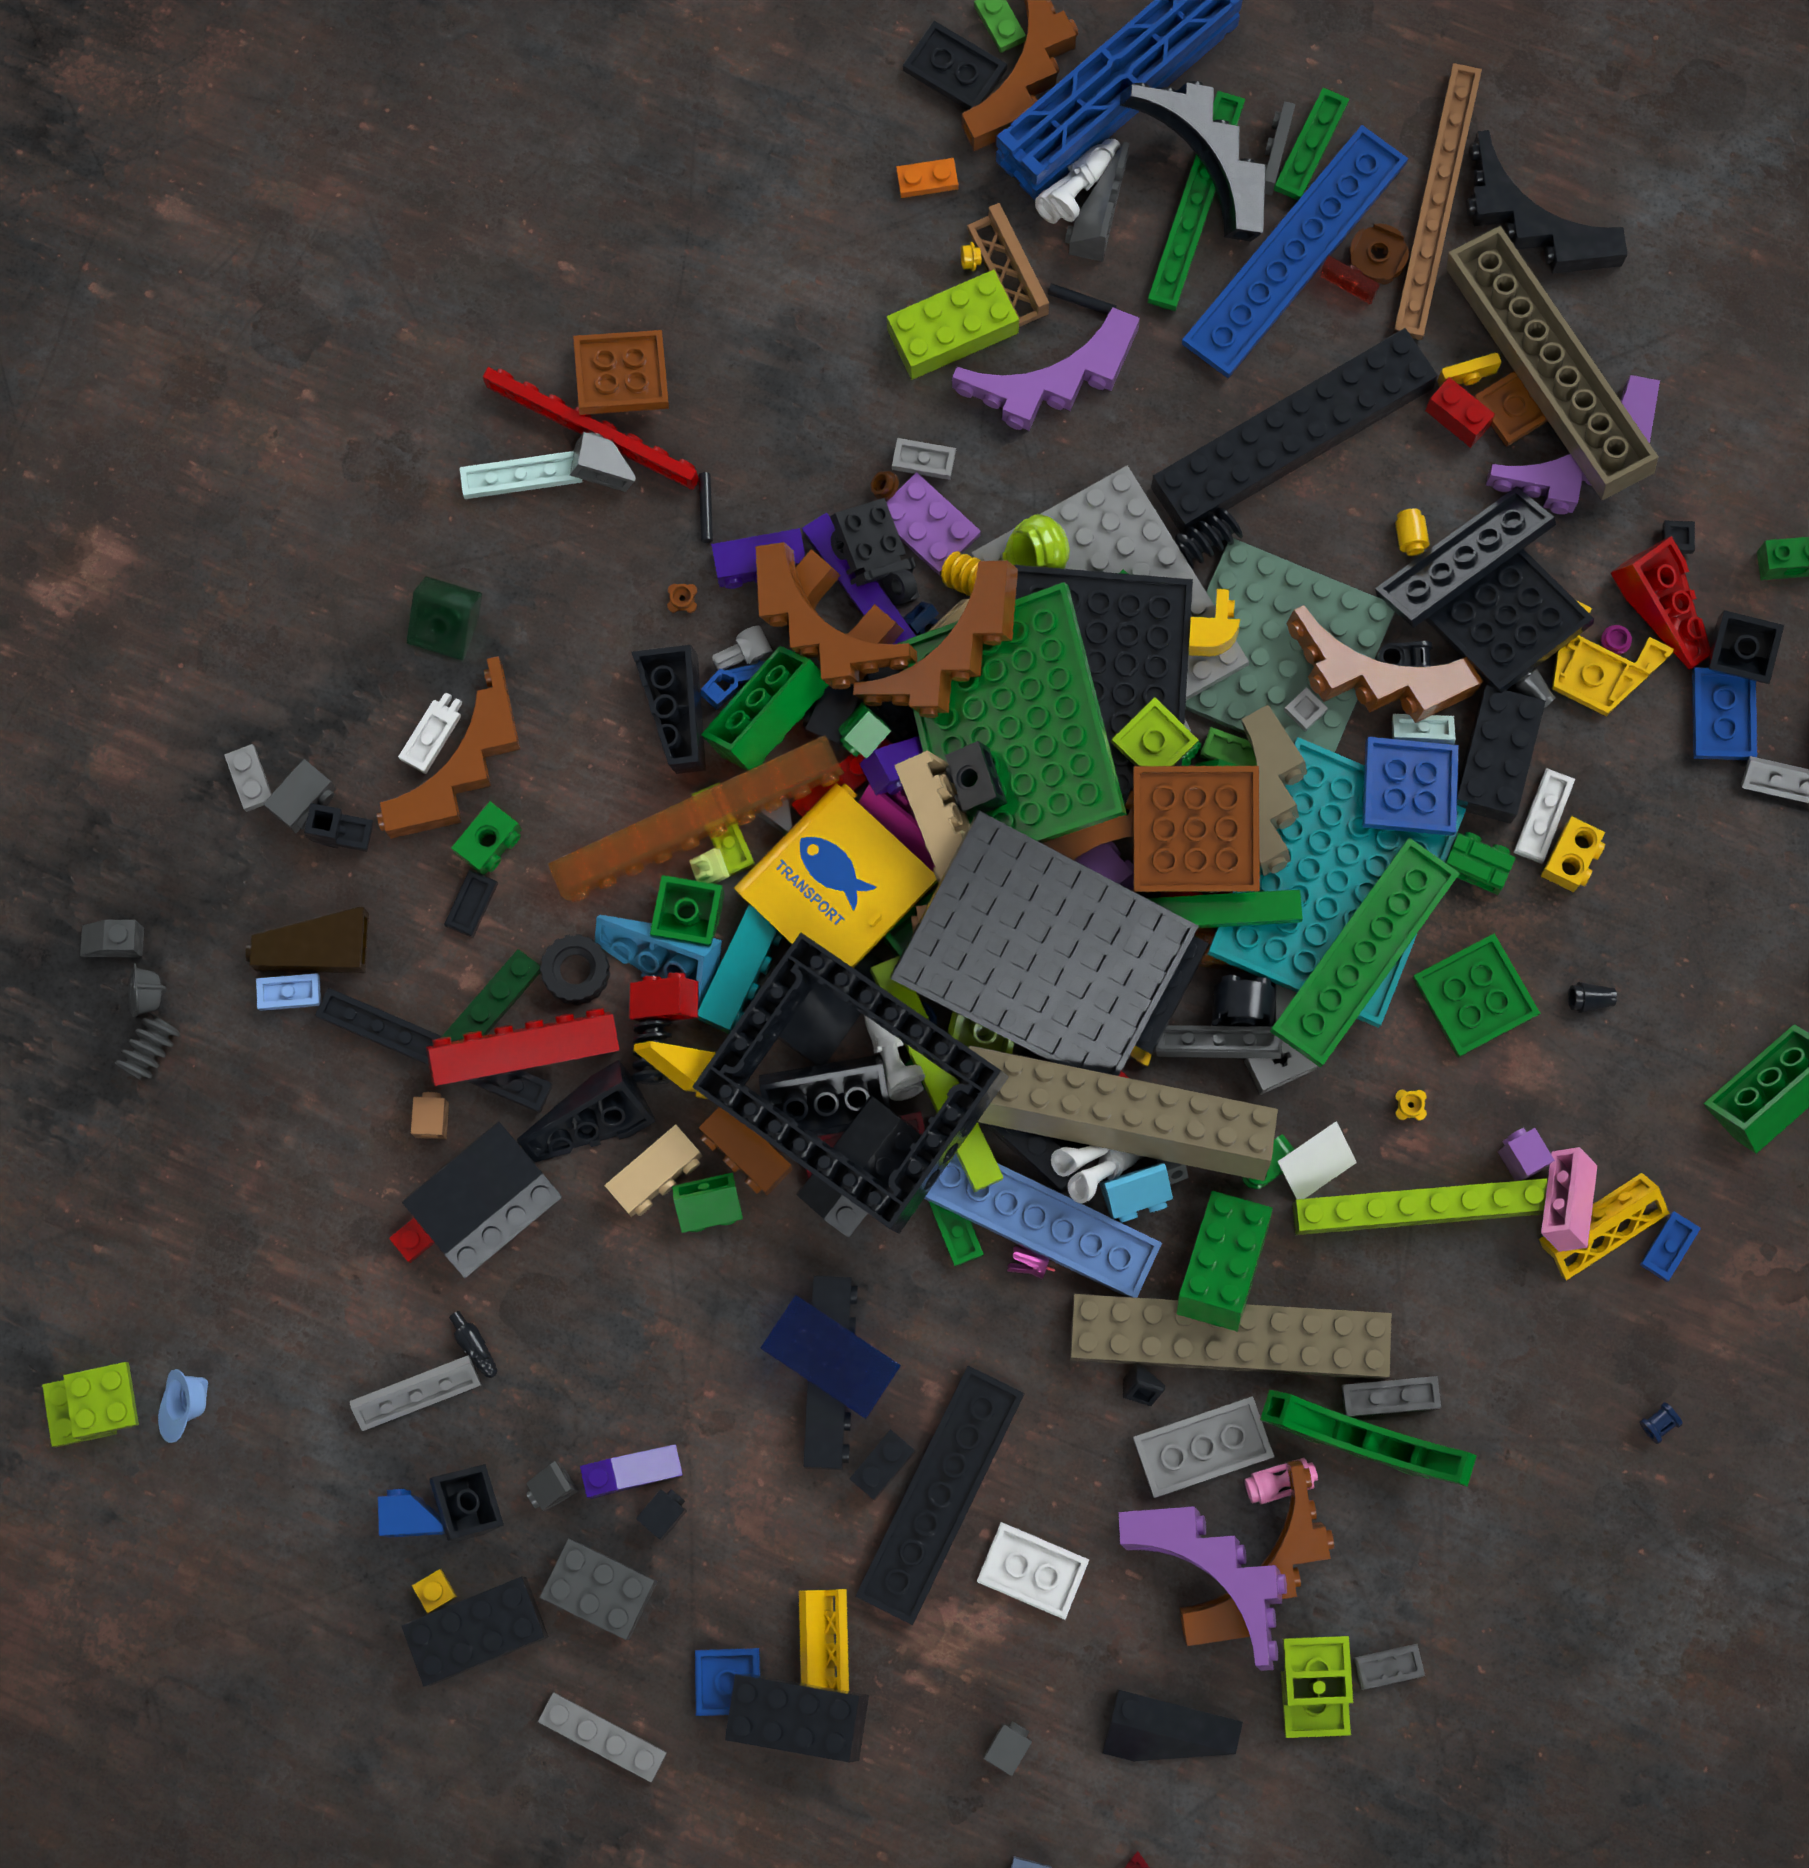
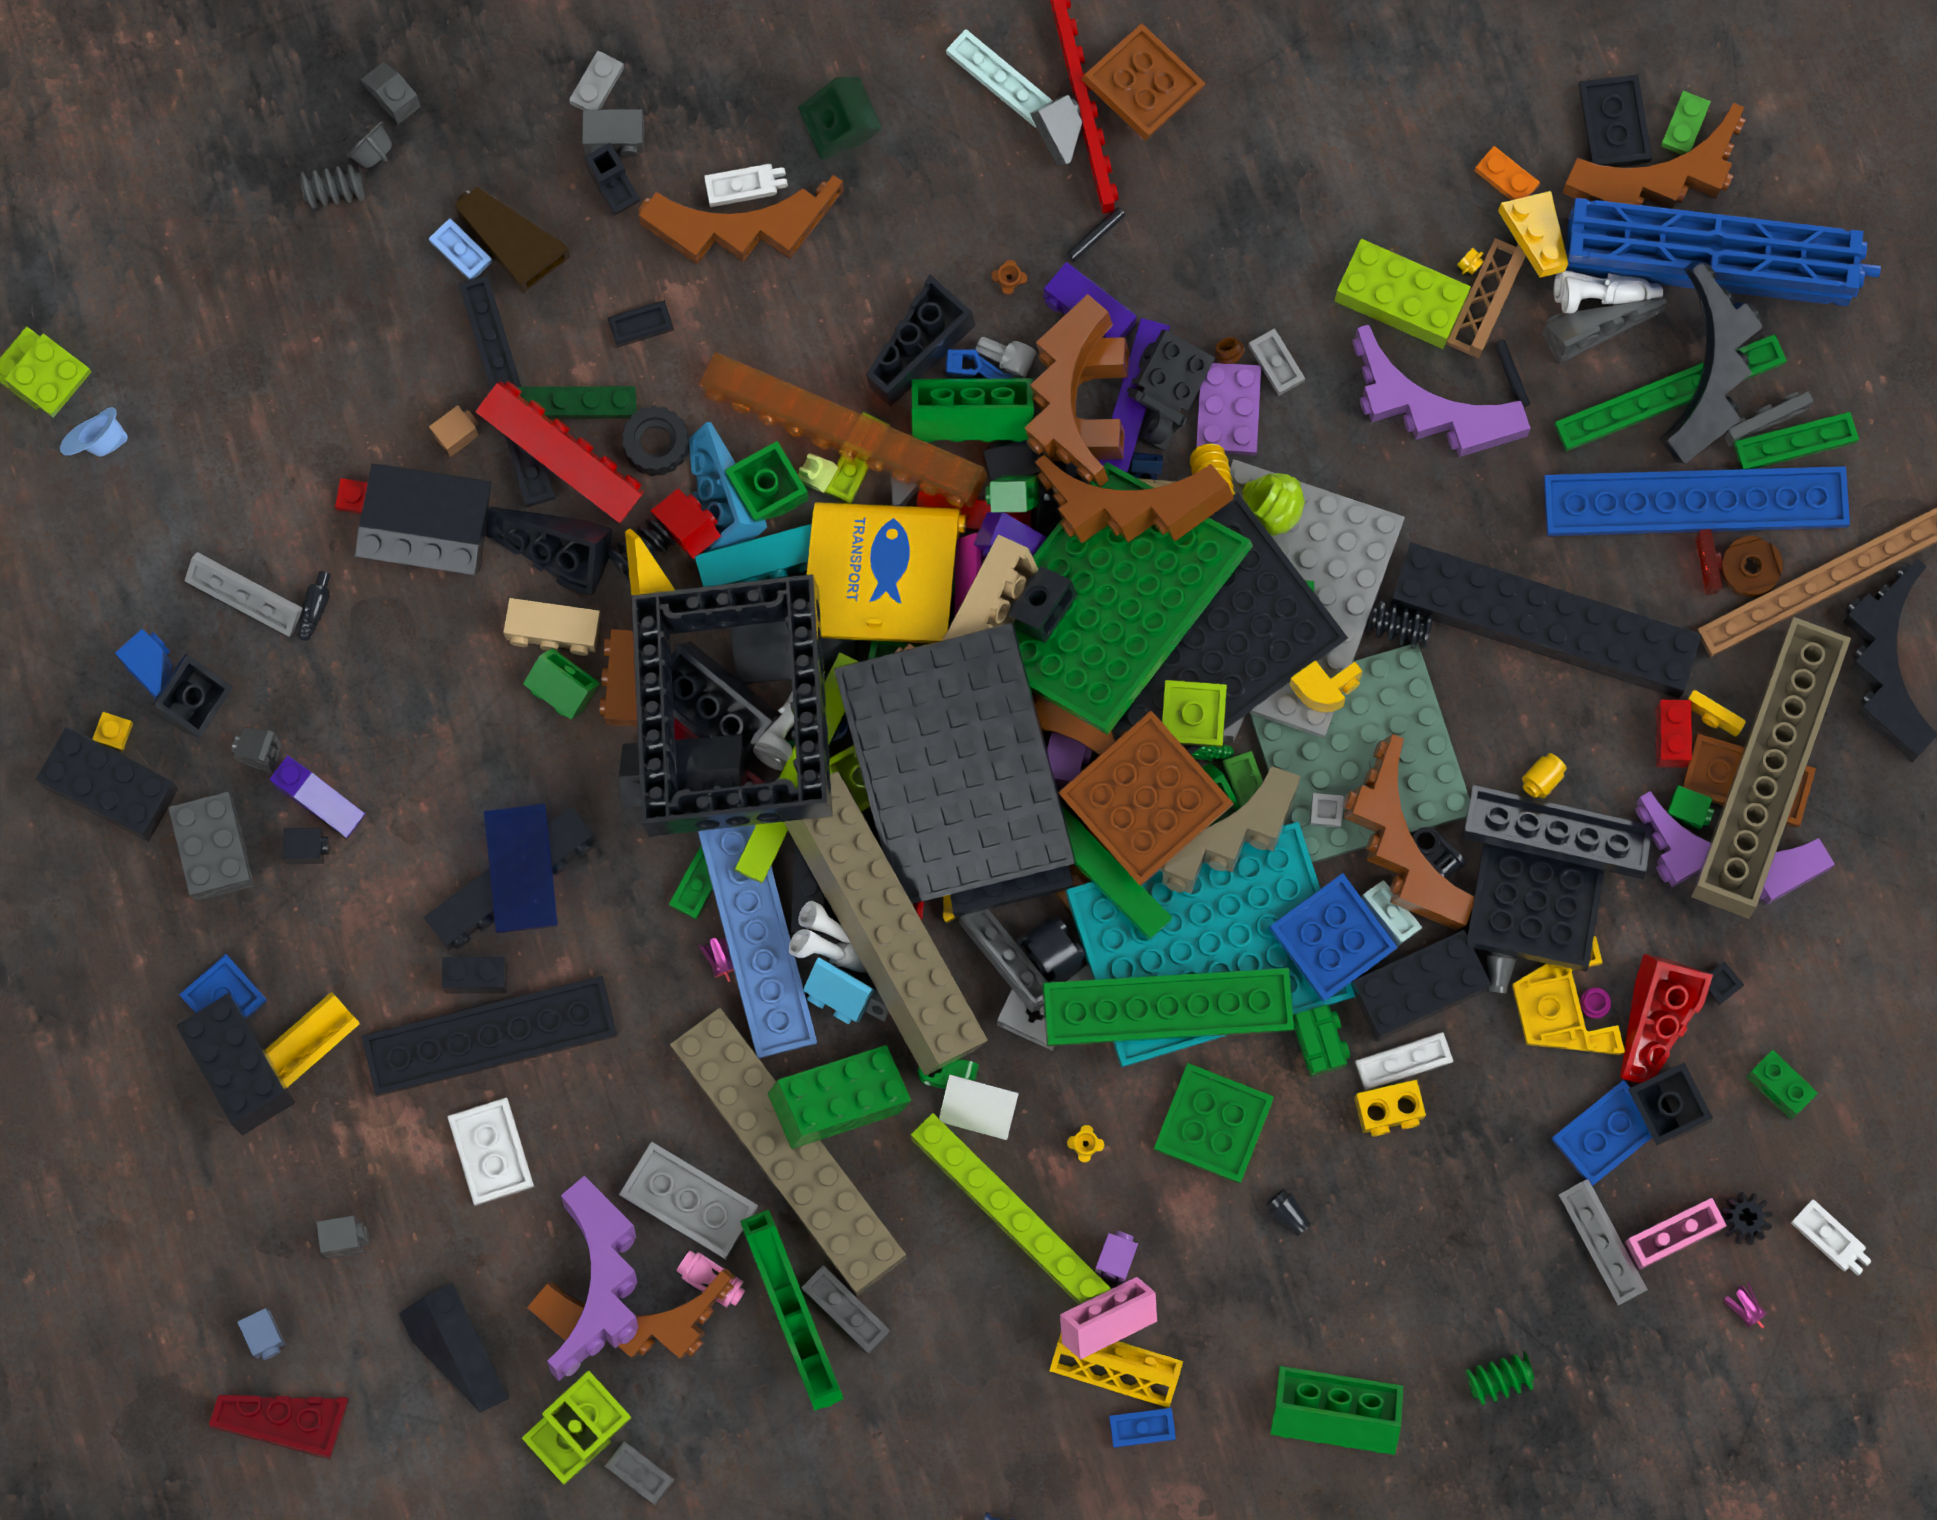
camera: 45 degrees right, 0 degrees up
green brick [451,801,522,876] -> none
light grey plate [538,1692,667,1782] -> none
black slope [1123,1363,1165,1406] -> none
none -> yellow wing [1498,191,1569,278]
none -> green brick [1666,785,1714,832]

